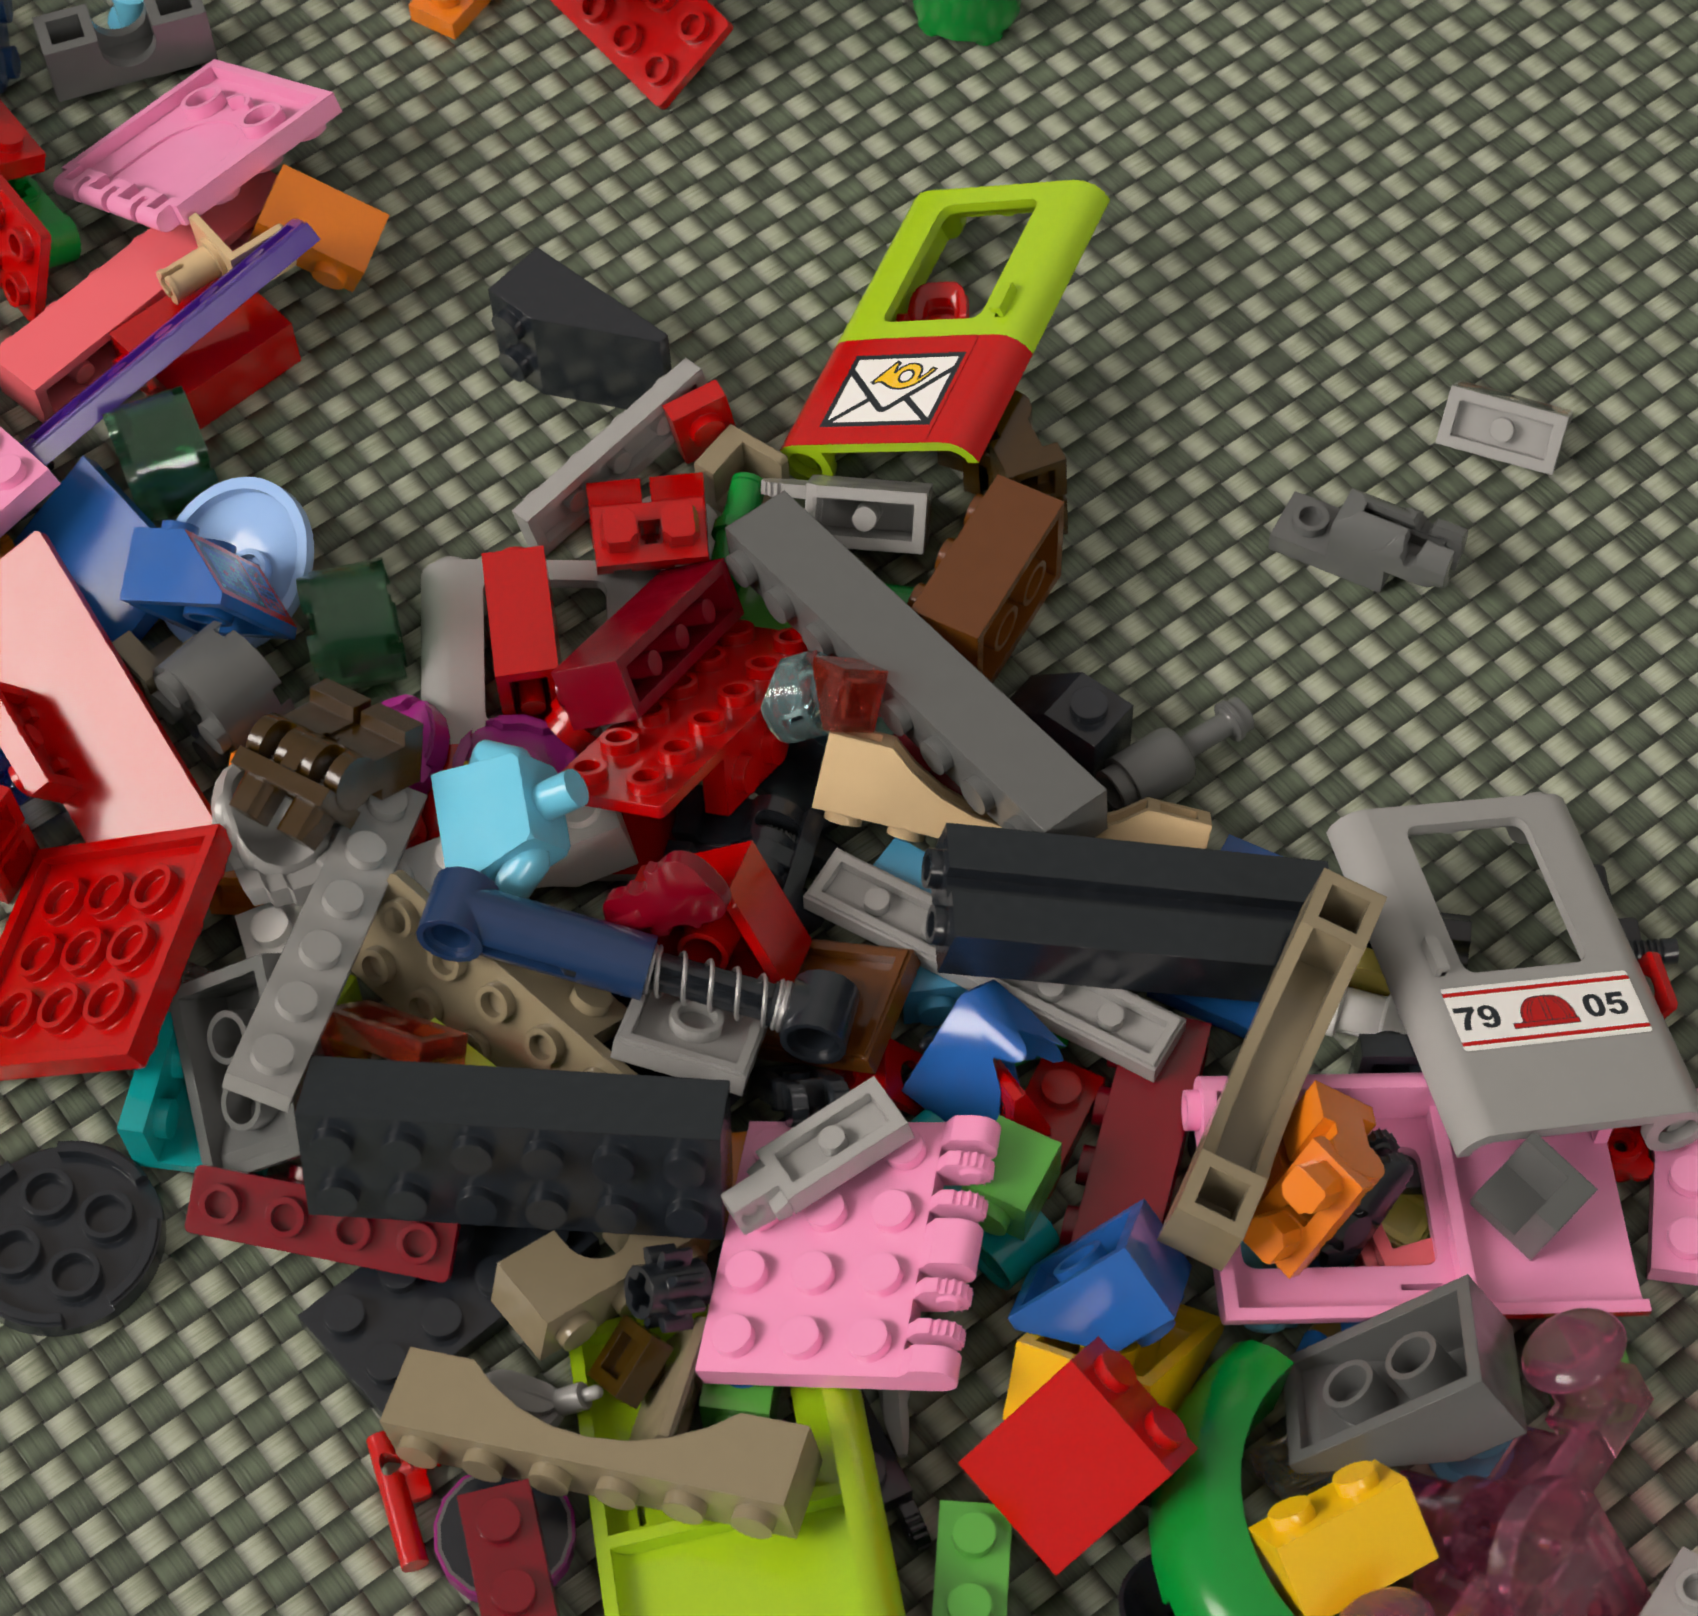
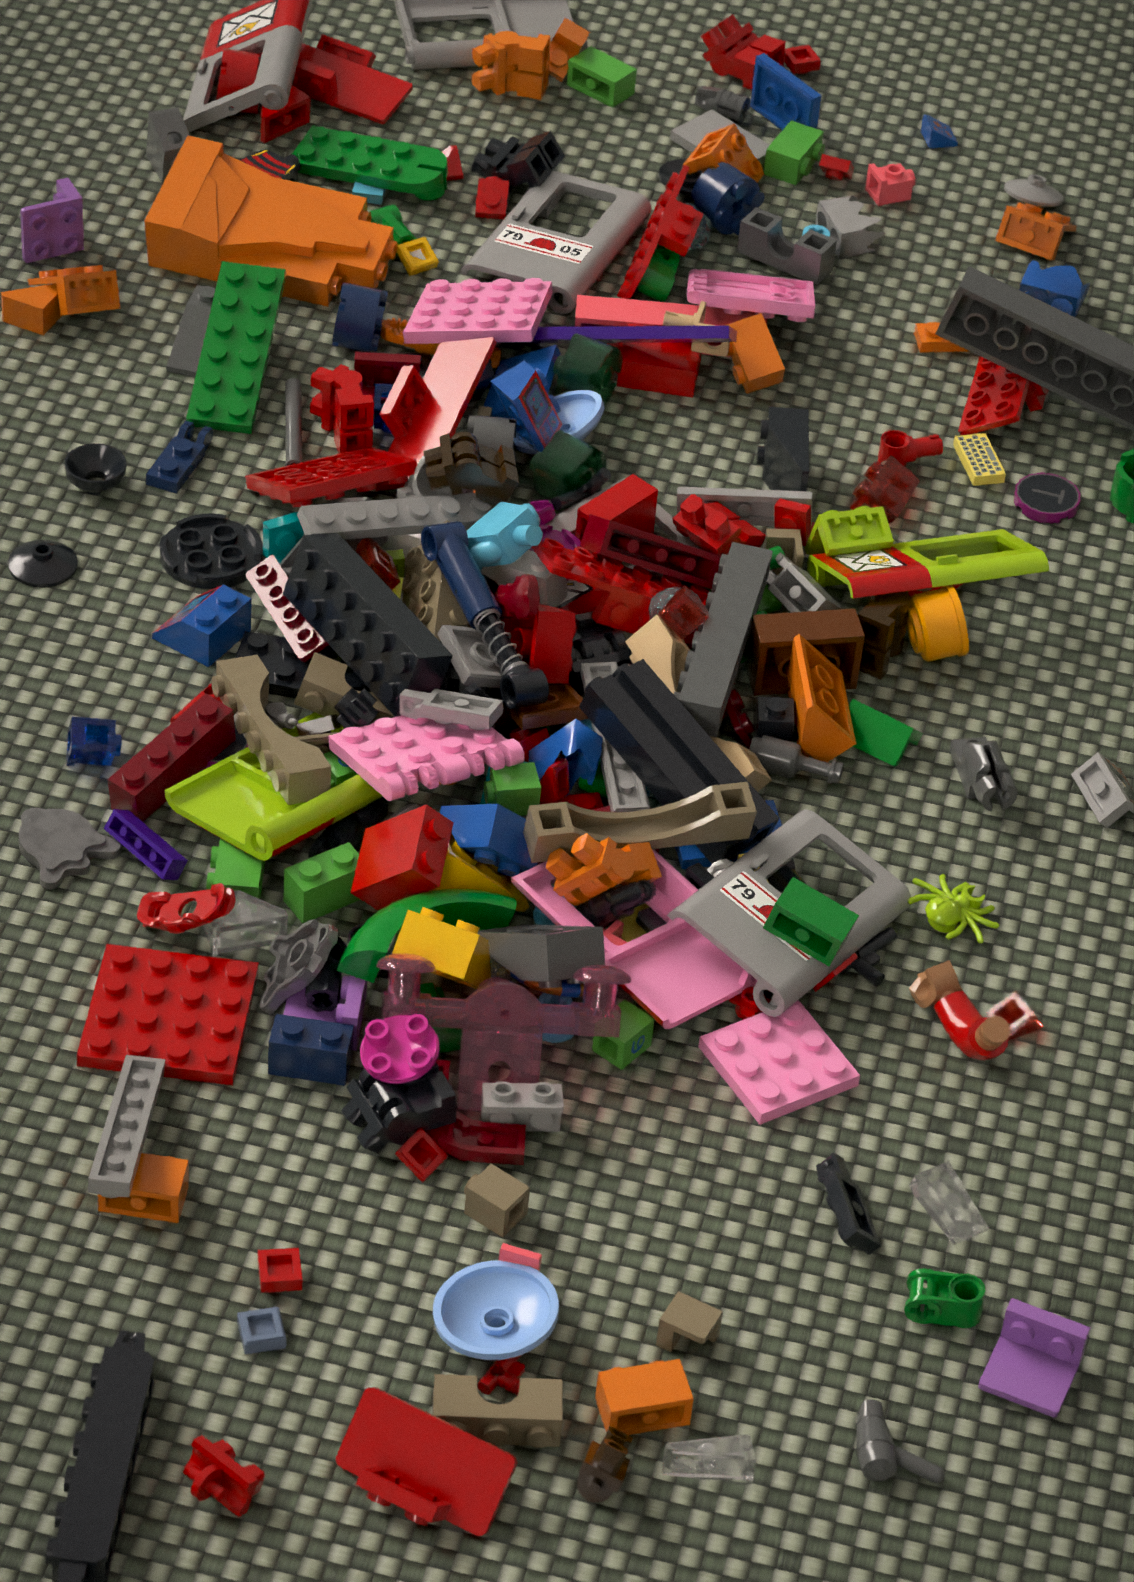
camera: 45 degrees right, 15 degrees down
dark grey panel [1470,1133,1598,1261] -> none
none -> blue slope [152,584,252,667]
none -> black hose [551,468,611,510]
none -> green brick [763,877,859,966]
none -> orange slope [787,634,856,762]
none -> lime bracket [805,506,894,556]
none -> clear red bracket [849,455,920,524]
none -> green panel [849,699,923,767]
none -> red pin [877,430,943,474]
none -> light orange wheel [907,585,969,662]
none -> lime animal [908,874,999,944]
none -> light yellow tile [953,433,1006,486]
none -> tile [1014,473,1080,524]

